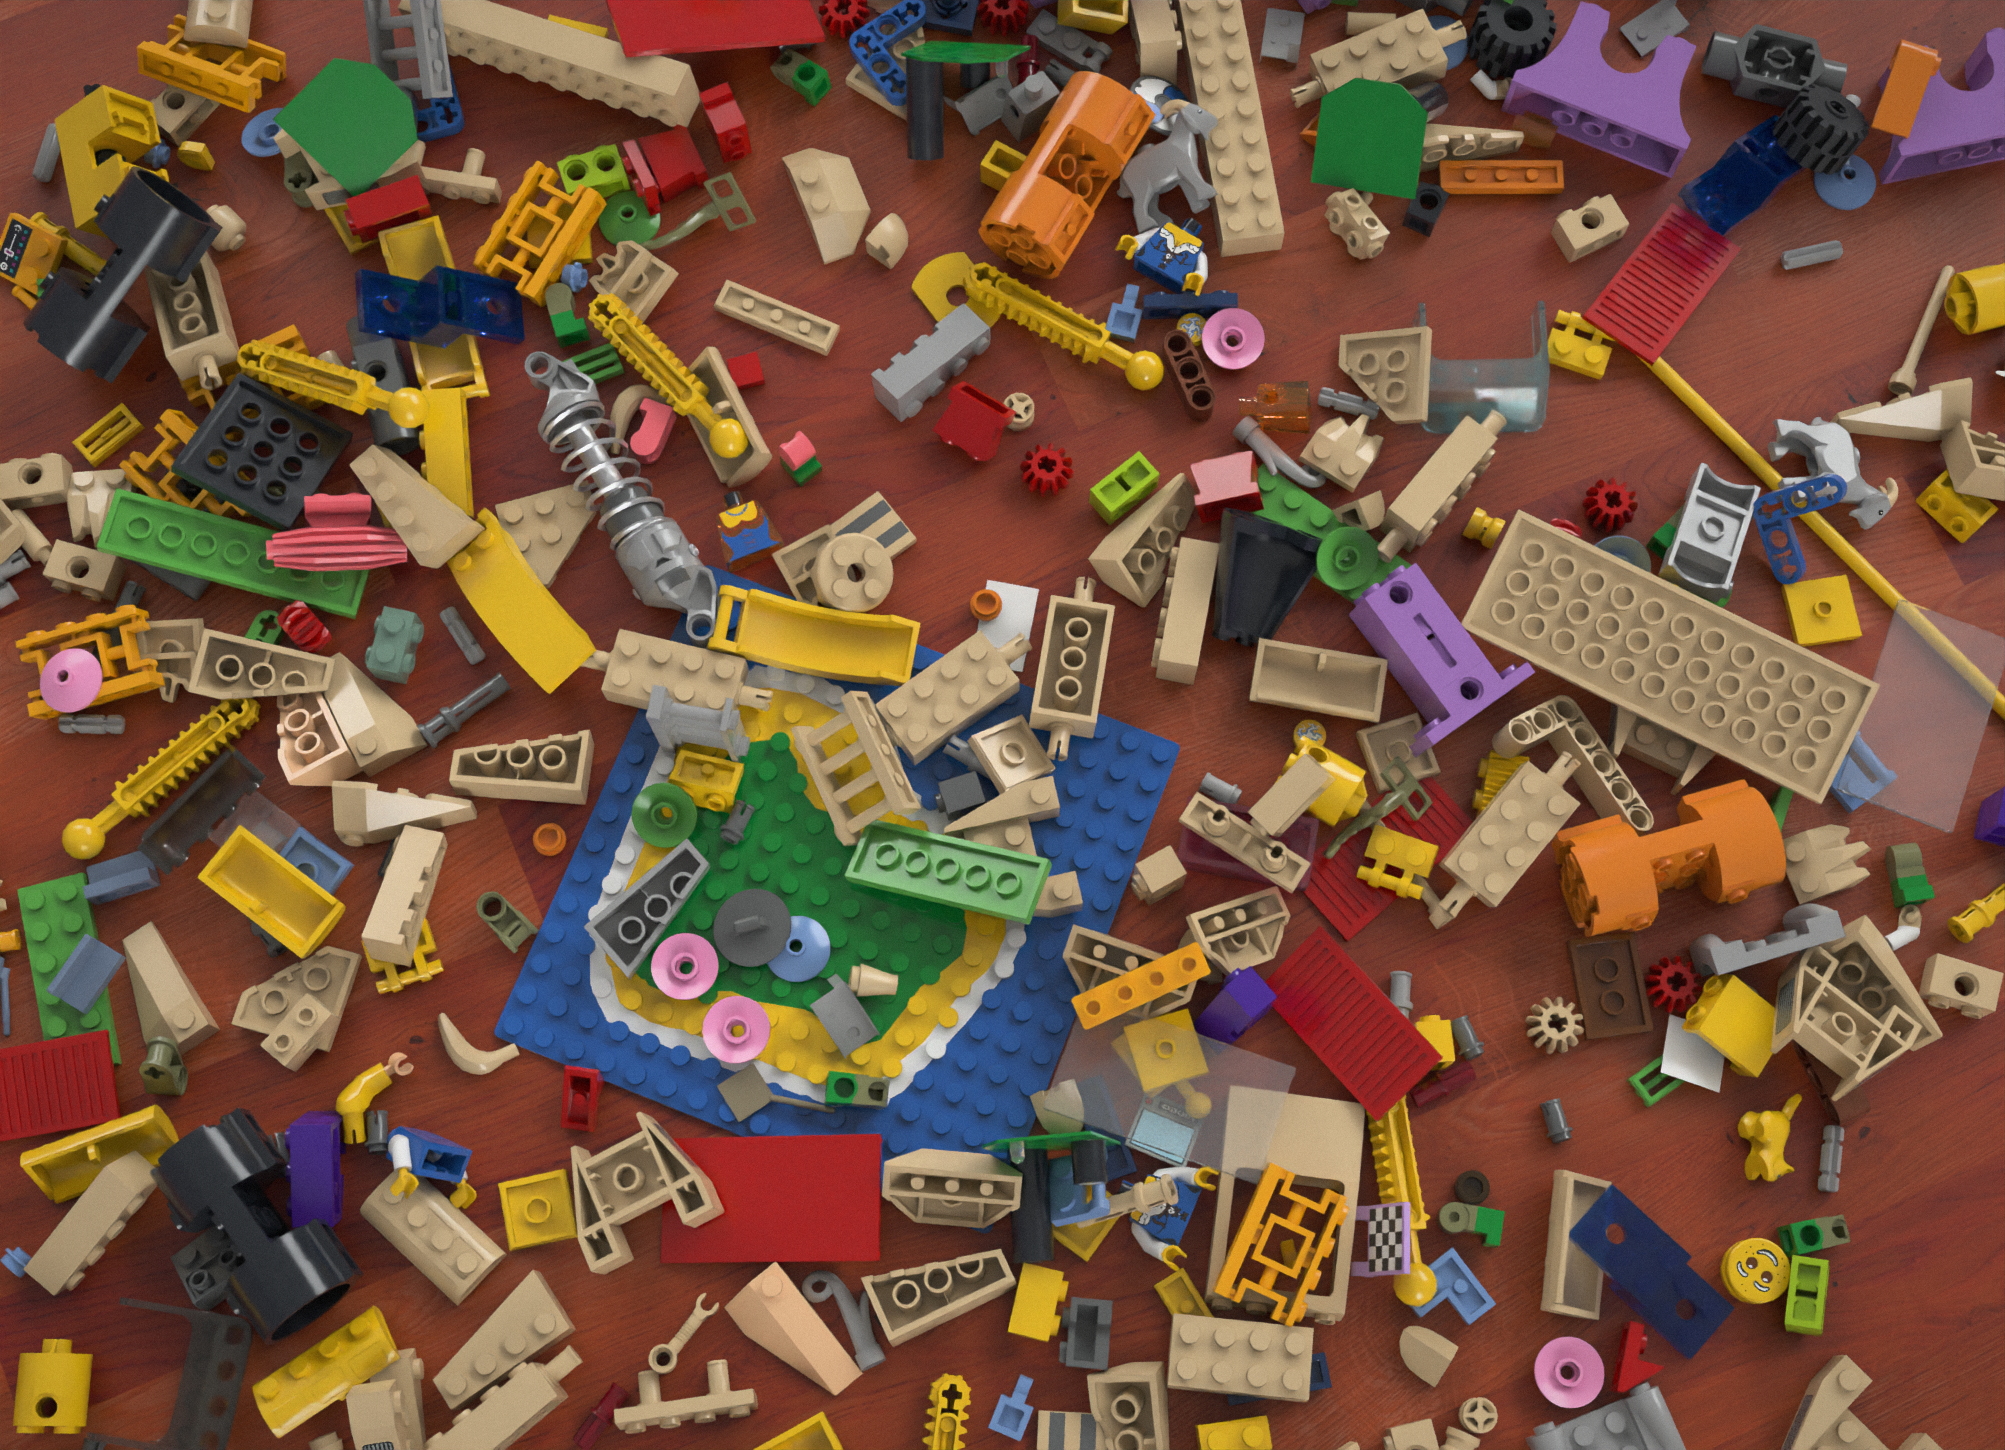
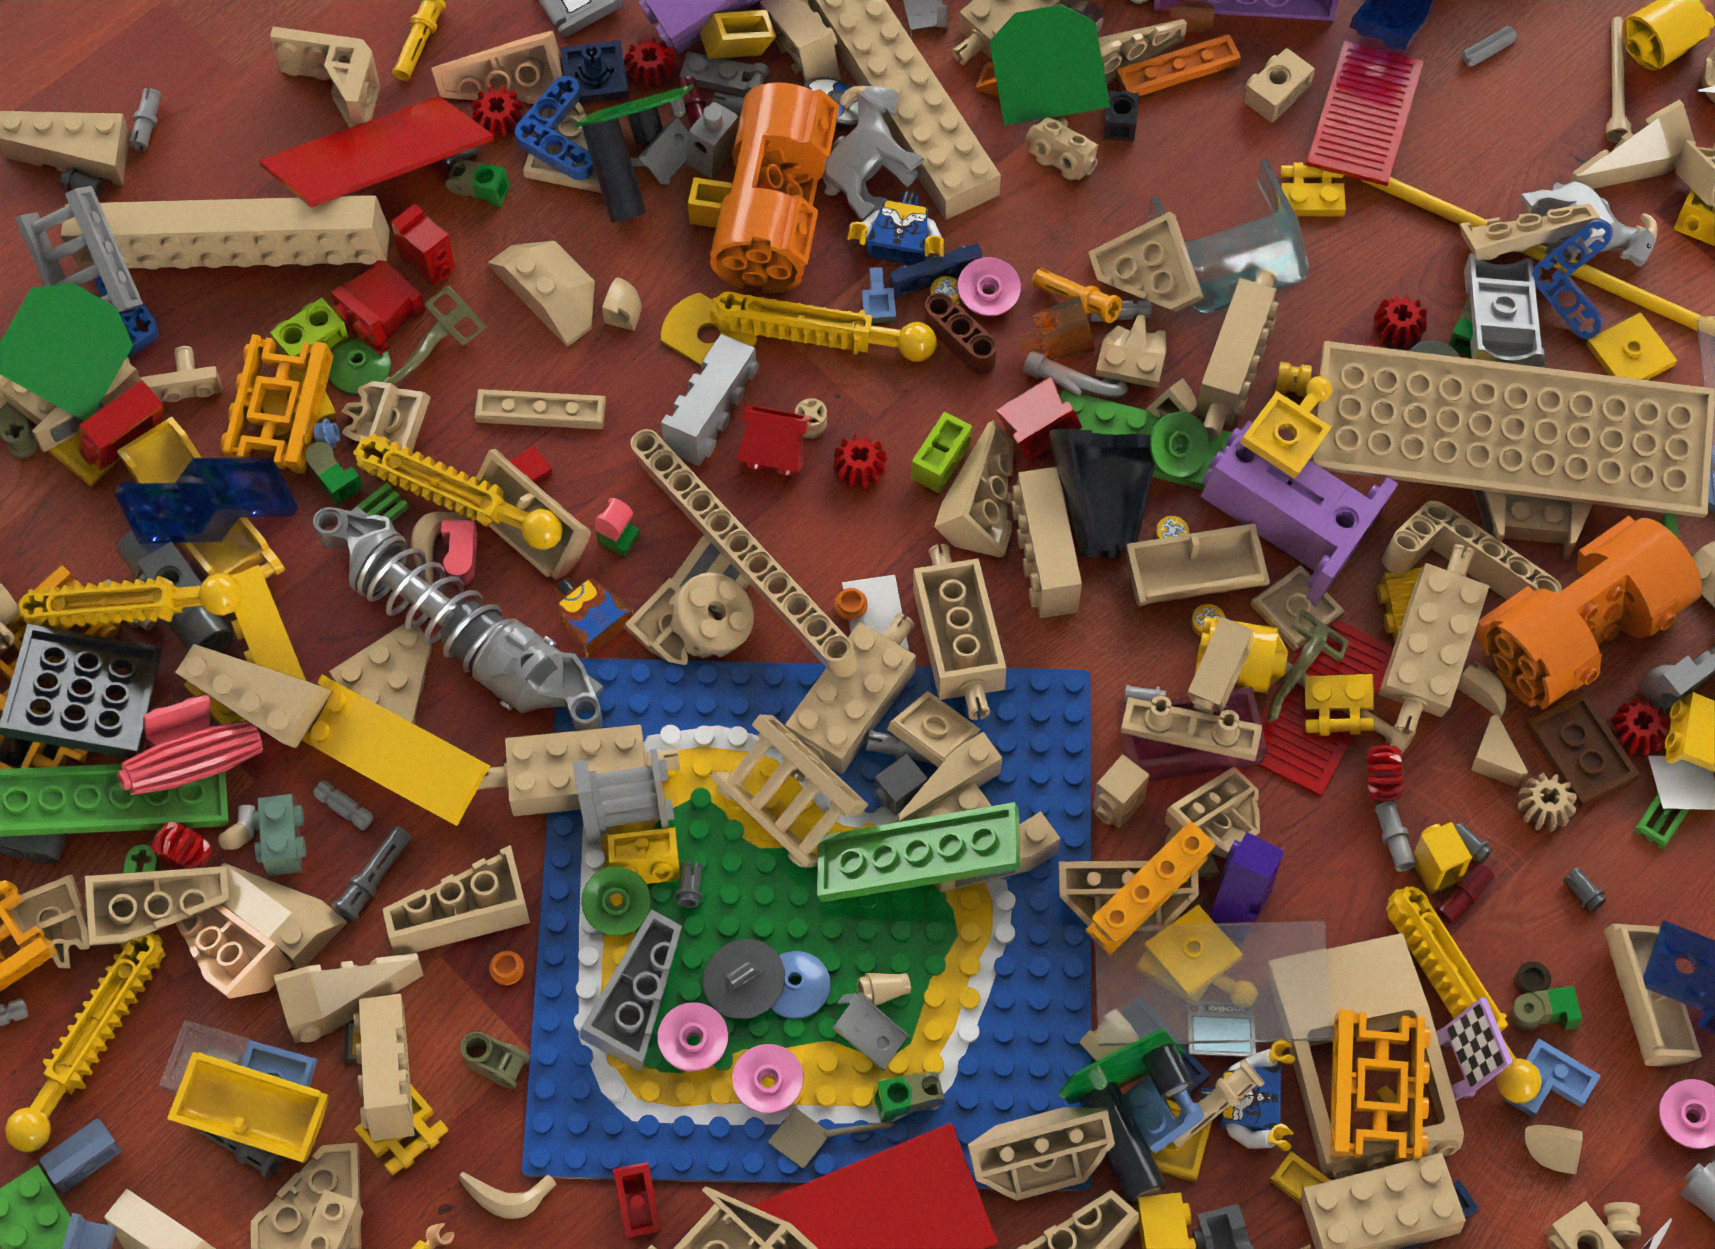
camera: 20 degrees left, 10 degrees down
clear smoke windscreen [137,744,266,875] -> none
yellow windscreen [707,585,920,686] -> none
red window [1265,926,1443,1121] -> none
tan wheel [1458,1397,1498,1433] -> none
none -> tan arm [218,805,255,850]
none -> tan beam [631,429,858,677]
none -> light orange pin [1032,268,1122,323]
none -> tile [1156,516,1189,539]
none -> yellow plate [1240,376,1332,479]
none -> red gear [1367,745,1403,802]
none -> tan brick [1457,661,1507,719]
none -> tan wing [1460,204,1600,261]
none -> tan slope [1471,714,1528,787]

